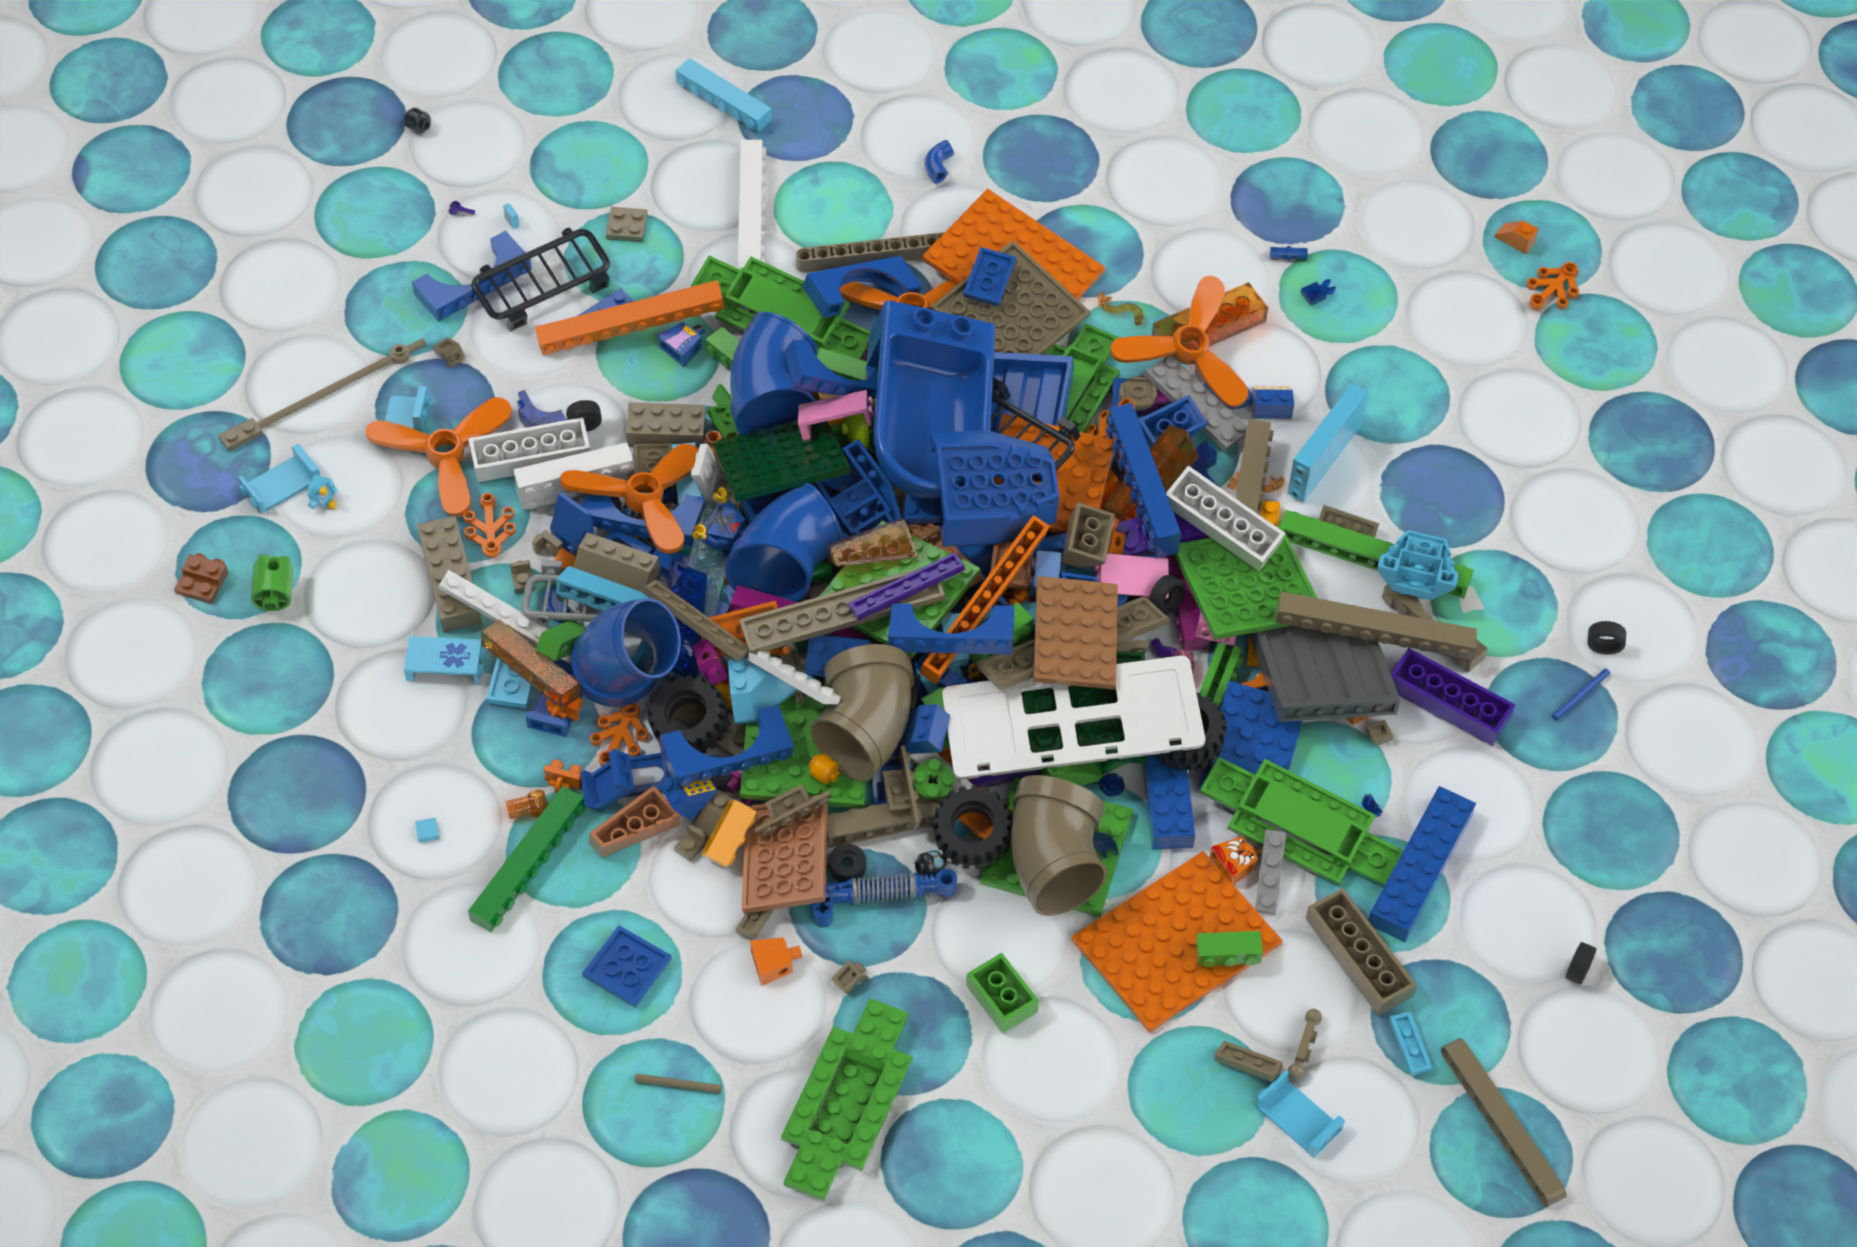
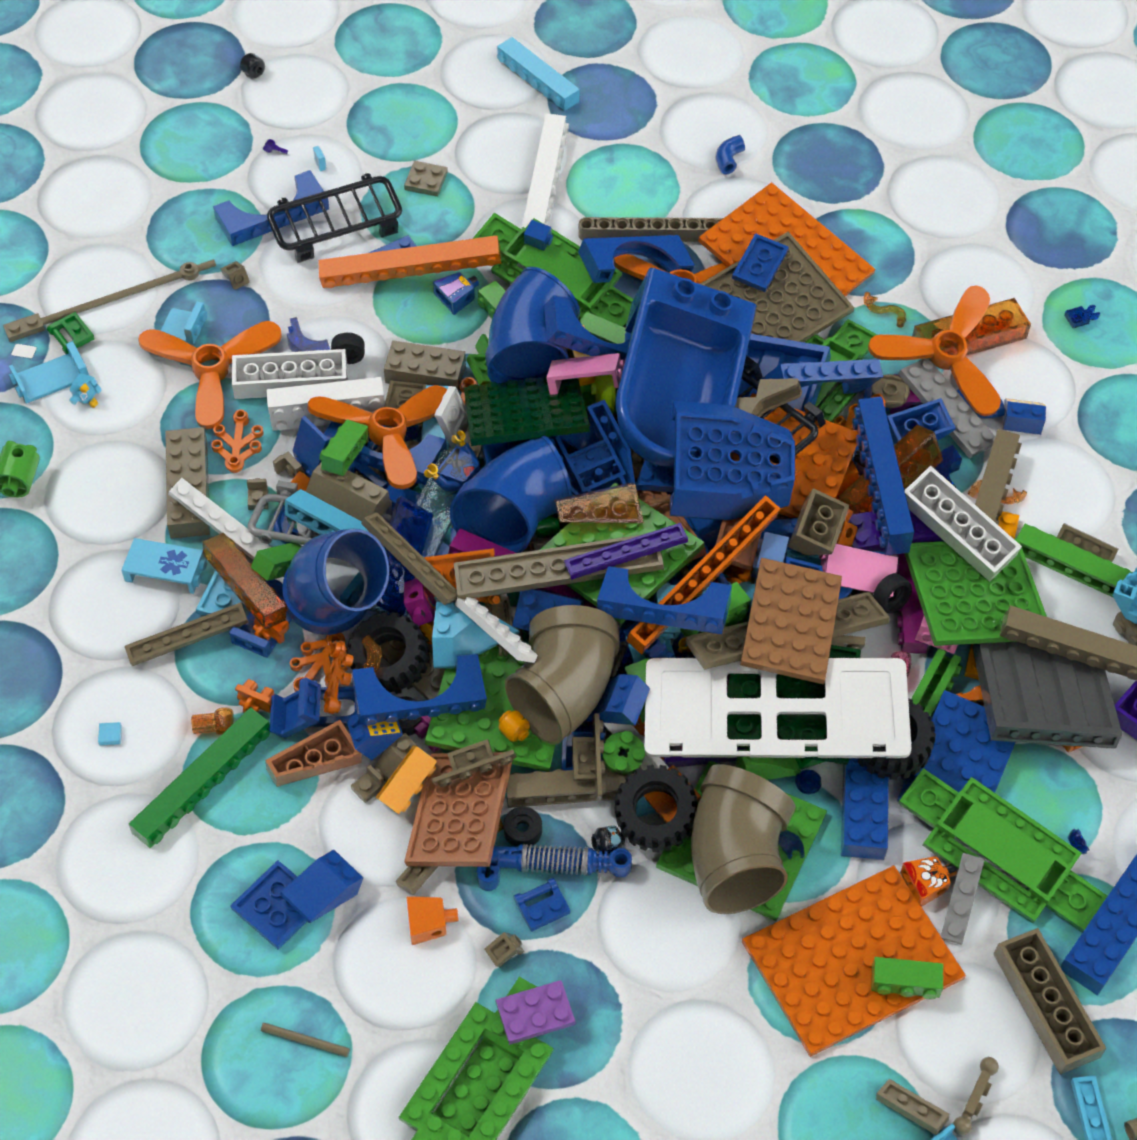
camera: 10 degrees right, 0 degrees up
bright green brick [966,953,1039,1033] -> none
dark purple arm [1150,638,1178,658] -> none
blue pin [1270,246,1308,261] -> none
medium azure brick [1287,383,1369,502] -> none
dark tan plate [1366,720,1393,746] -> none
none -> white sticker [11,344,37,358]
none -> green plate [47,312,95,354]
none -> dark tan plate [125,602,249,666]
none -> blue slope [280,849,364,923]
none -> bright green brick [319,420,368,476]
none -> orange plant [323,640,354,714]
none -> clear orange arm [362,636,382,673]
none -> medium lavender plate [496,980,576,1045]
none -> blue plate [513,878,571,932]
none -> blue brick [524,219,553,251]
none -> dark tan arch [735,378,802,417]
none -> blue arch [759,359,883,394]

